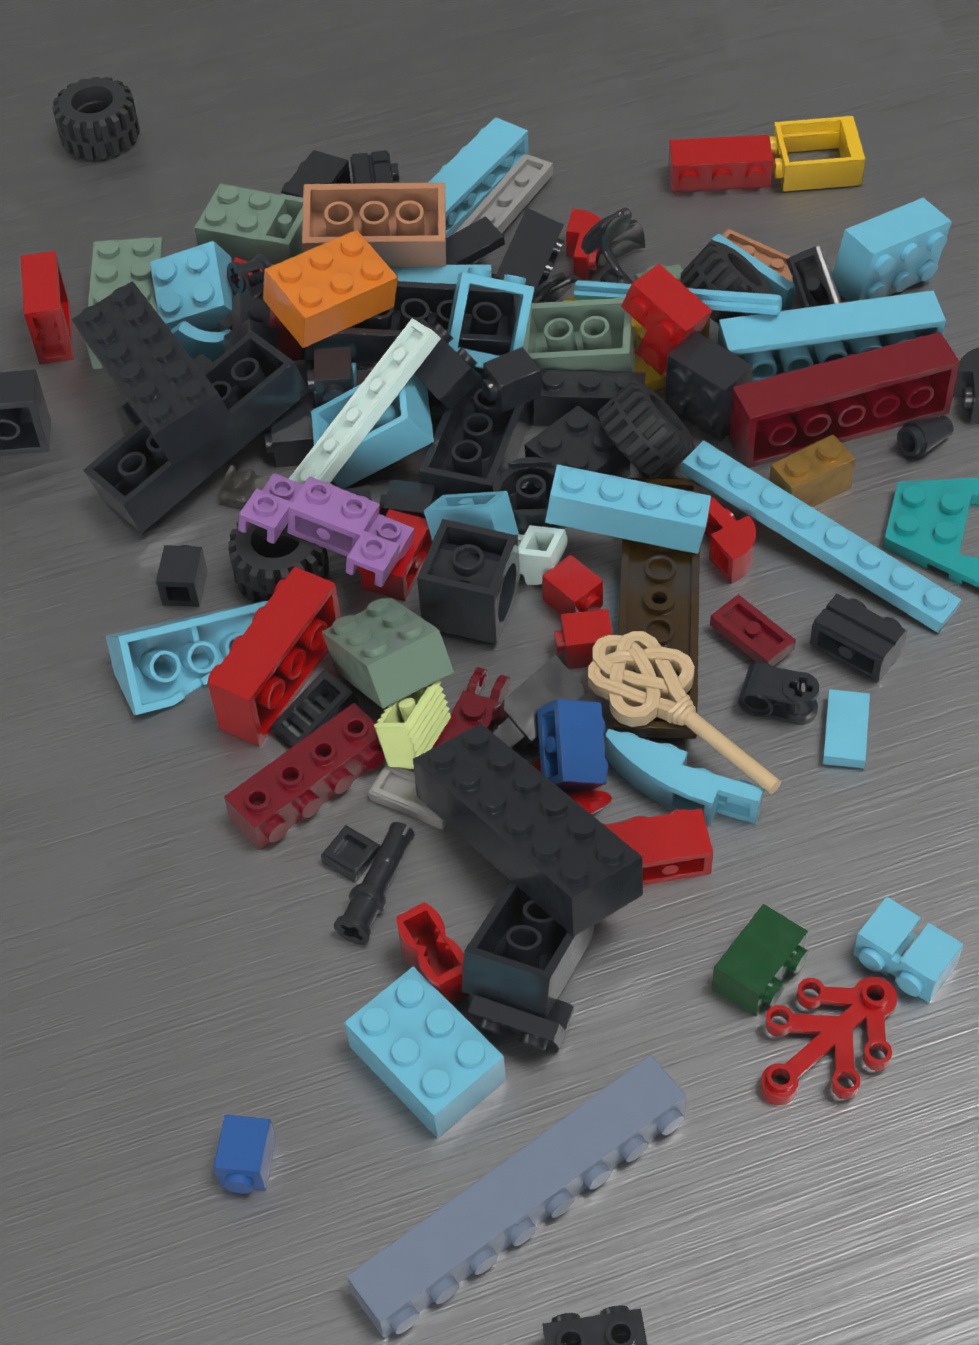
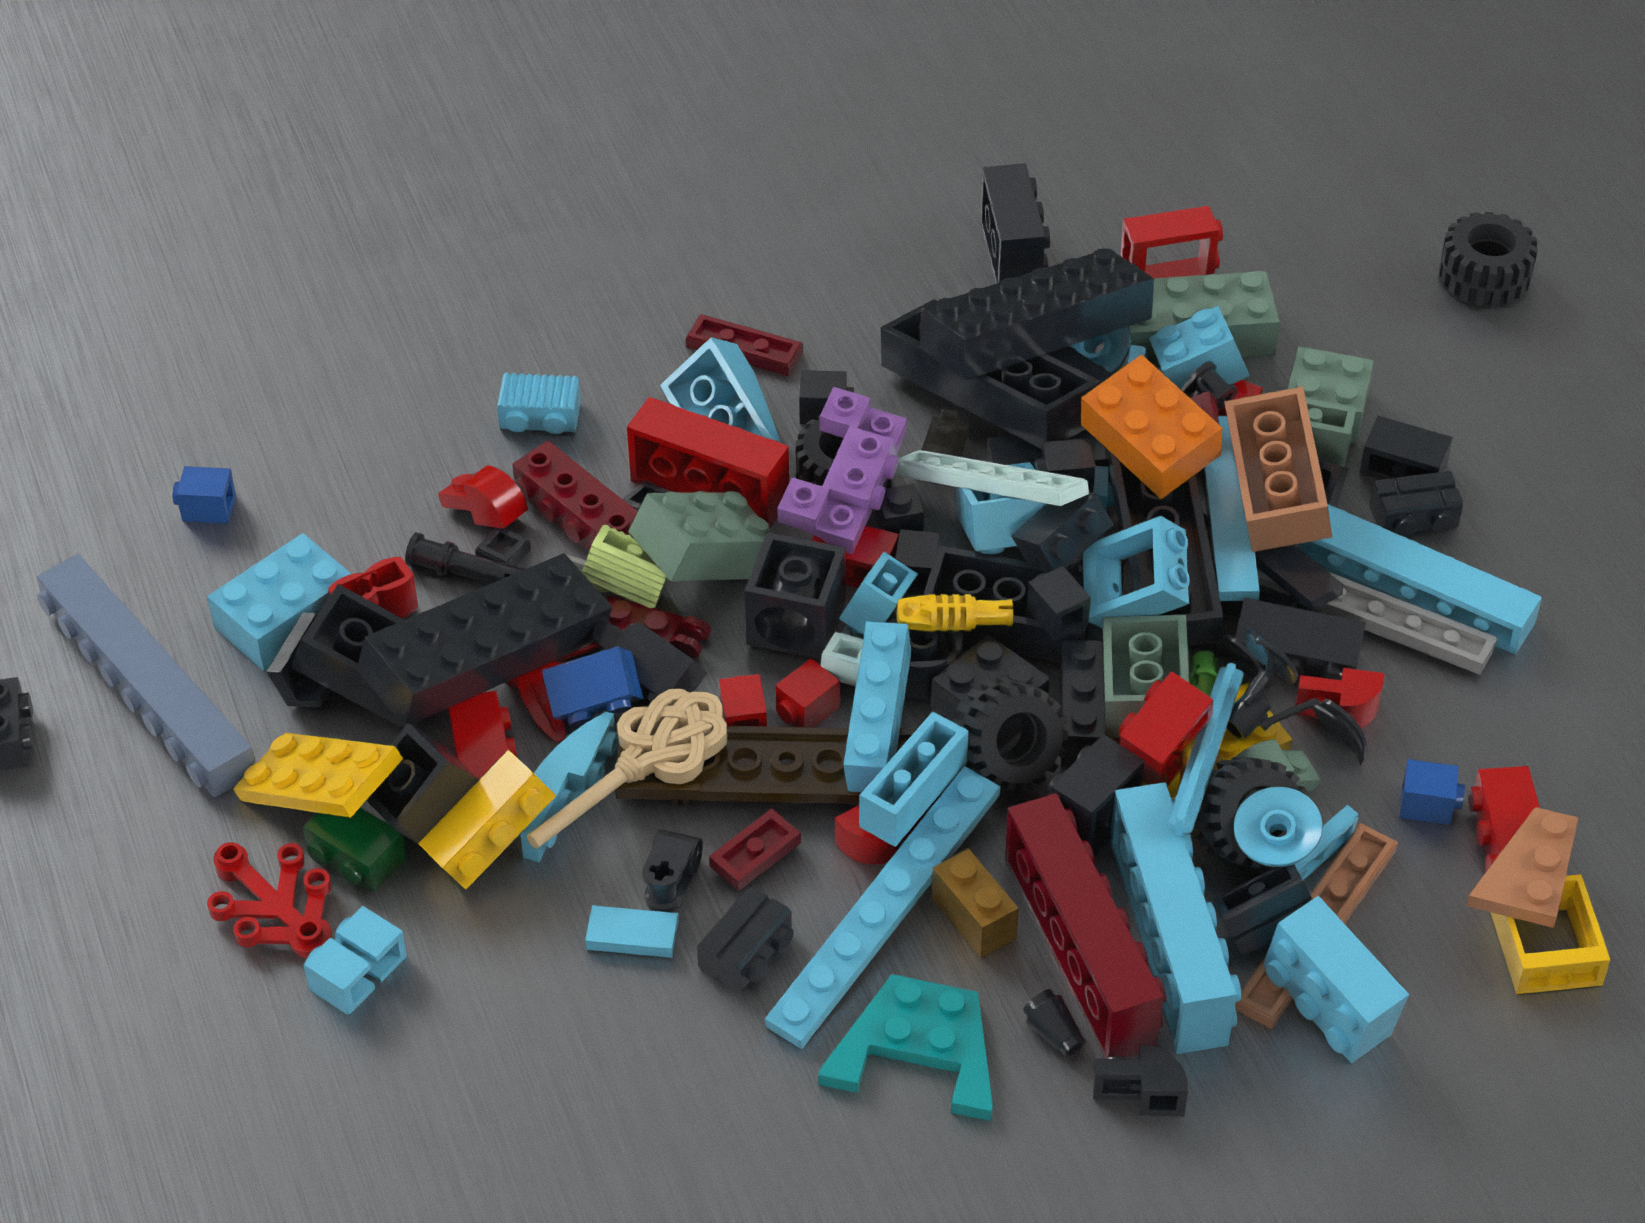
camera: 85 degrees right, 5 degrees down
none -> yellow plate [233,733,403,818]
none -> black brick [366,723,479,843]
none -> yellow brick [418,750,556,889]
none -> red brick [438,465,528,529]
none -> medium azure brick [497,372,581,434]
none -> dark red tile [685,314,803,376]
none -> medium azure brick [859,712,968,846]
none -> yellow hinge [897,594,1013,632]
none -> medium azure dish [1234,787,1323,867]
none -> blue brick [1399,759,1465,825]
none -> nougat wing [1466,807,1579,928]

